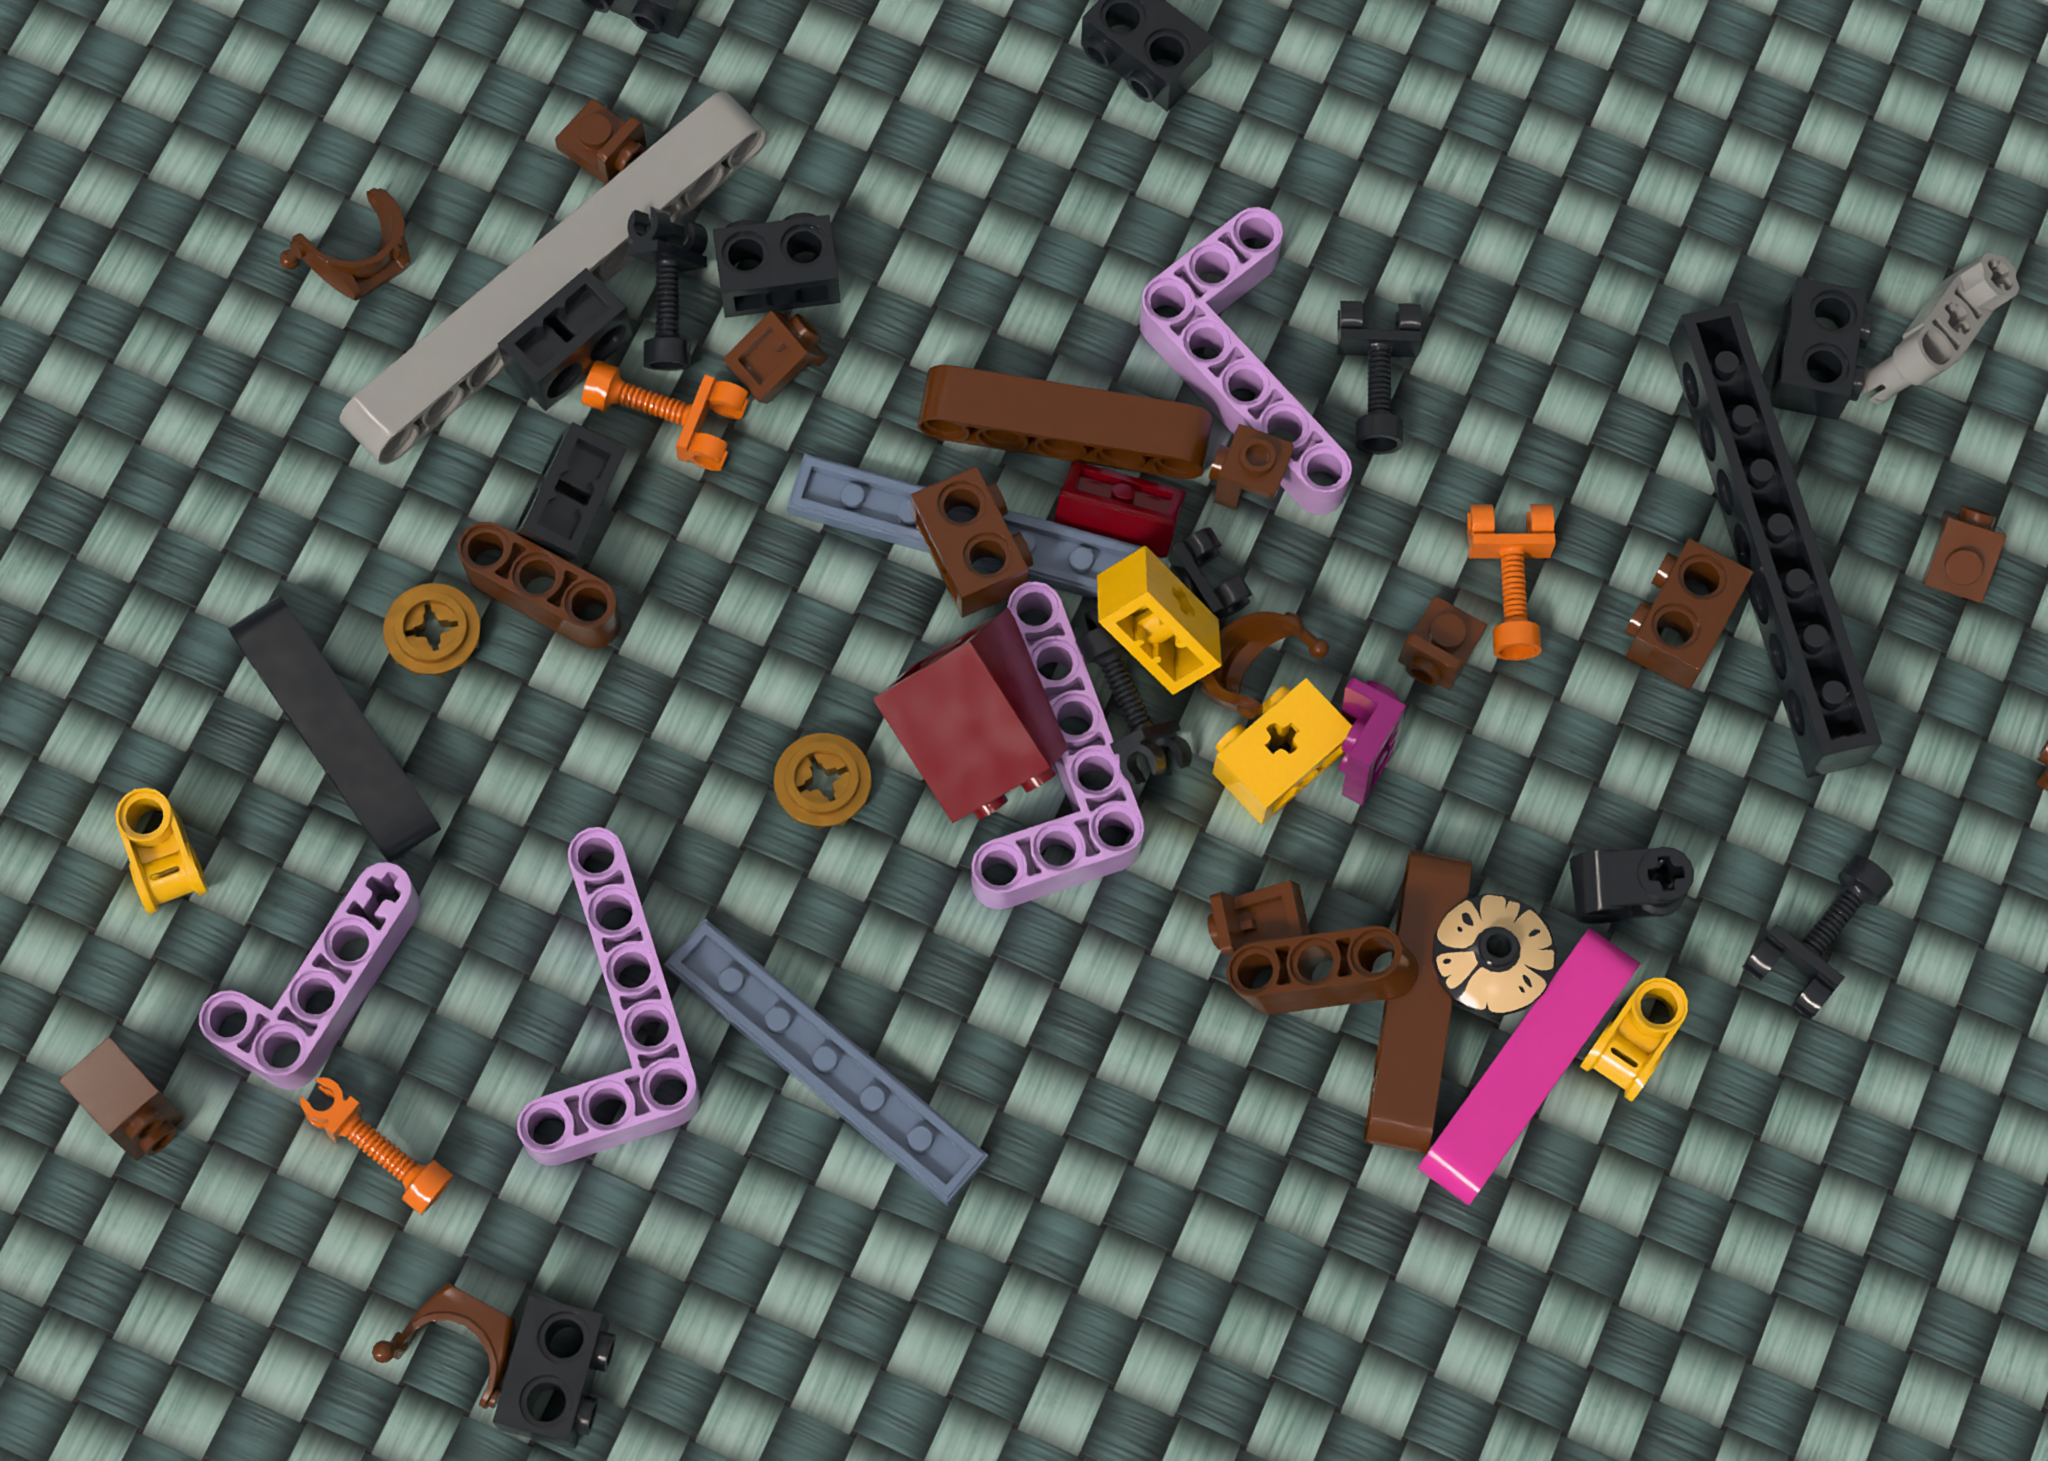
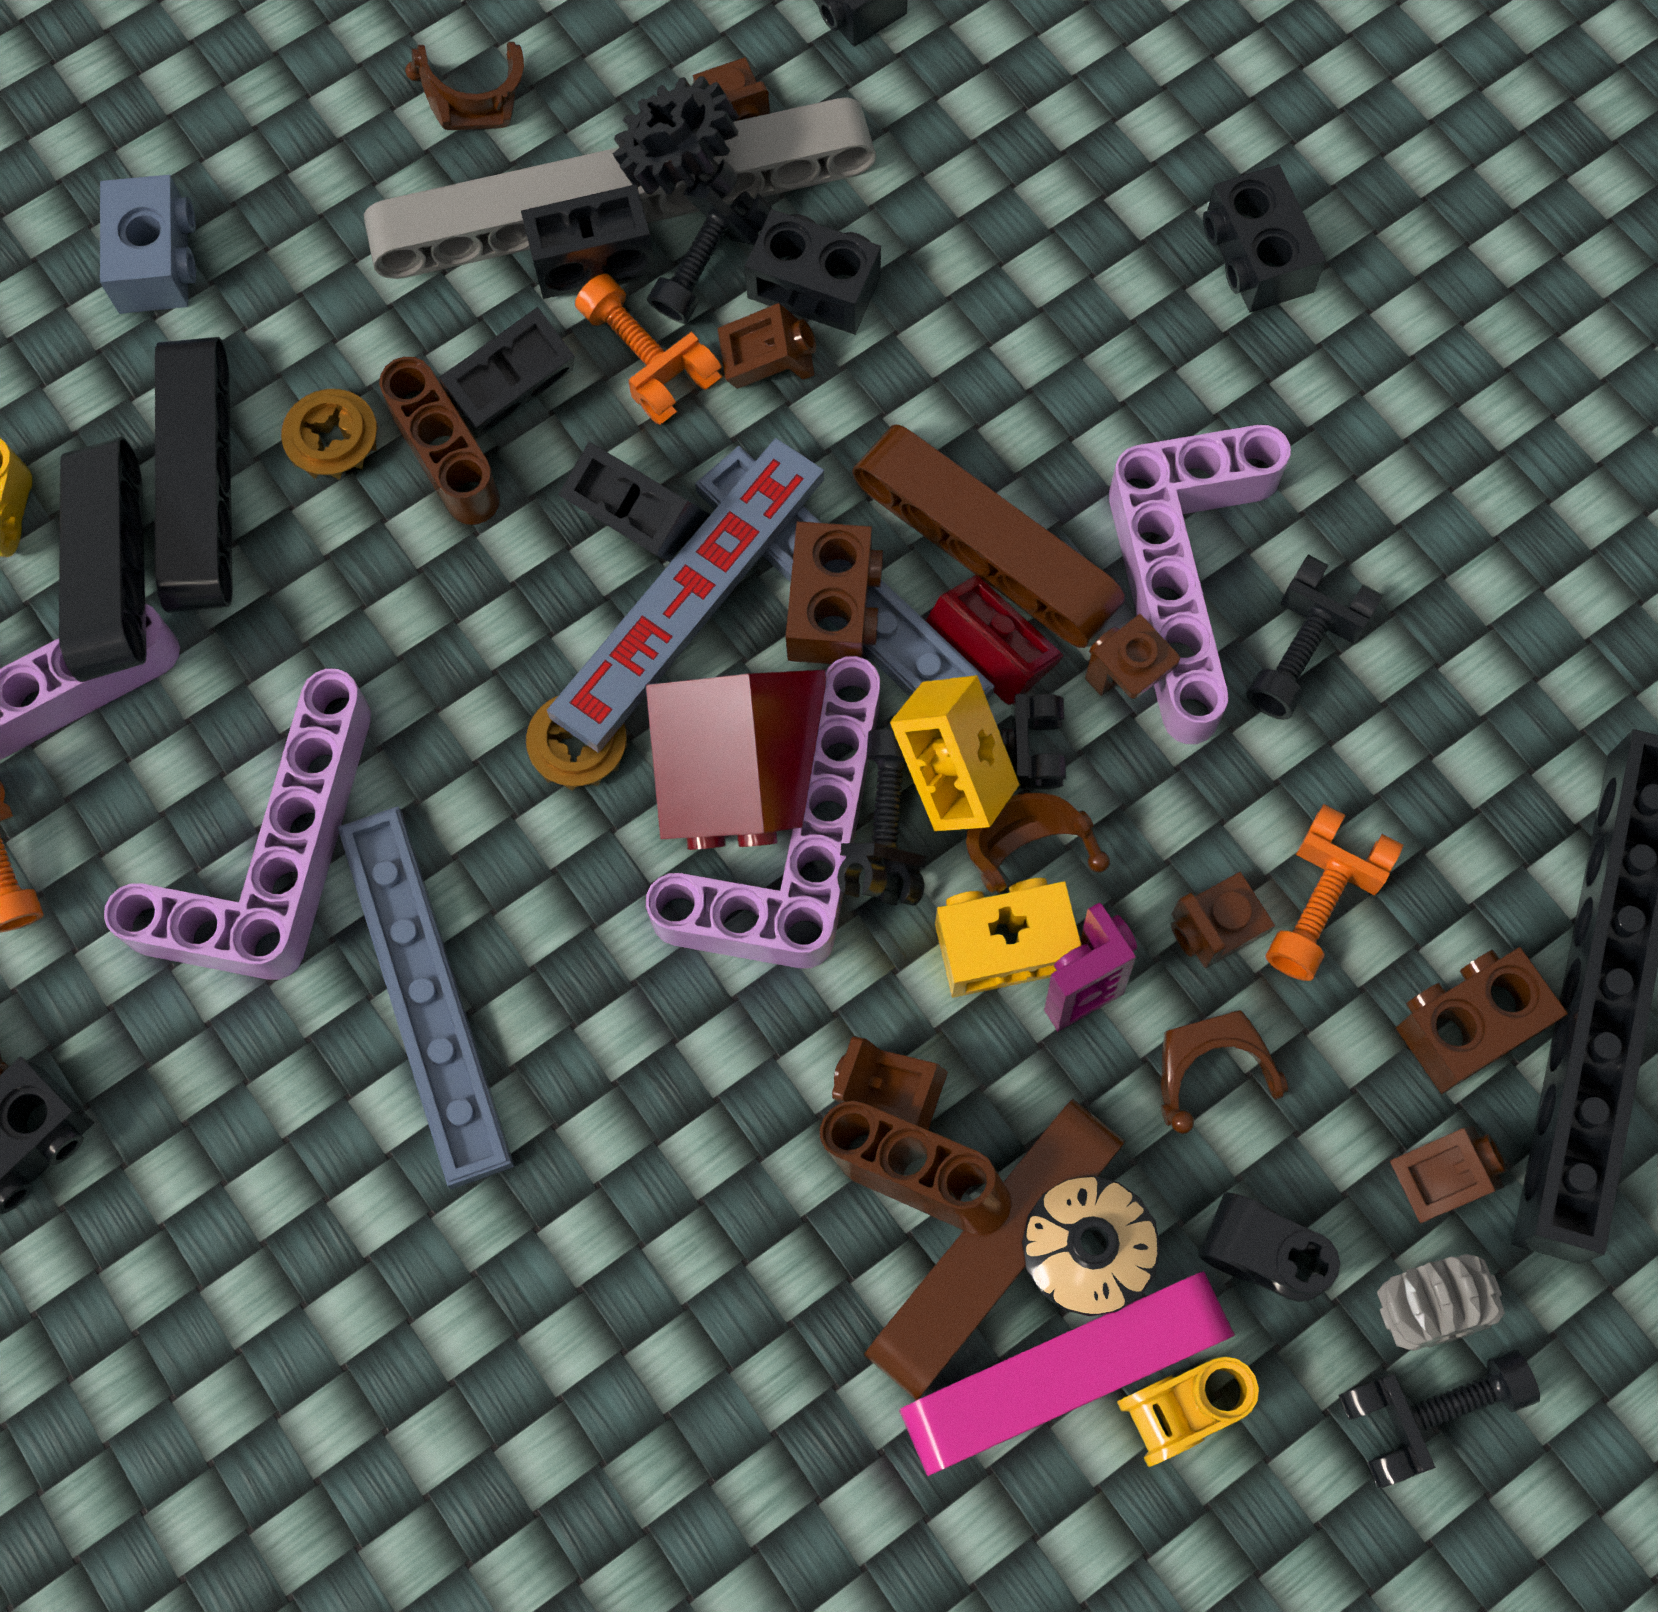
camera: 35 degrees right, 0 degrees up
none -> black beam [59,436,147,682]
none -> sand blue brick [100,174,196,314]
none -> sand blue tile [547,438,824,753]
none -> black brick [558,441,711,562]
none -> black gear [613,76,739,195]
none -> reddish brown helmet [1161,1010,1288,1134]
none -> light grey gear [1377,1254,1505,1351]
none -> reddish brown bracket [1390,1126,1507,1223]

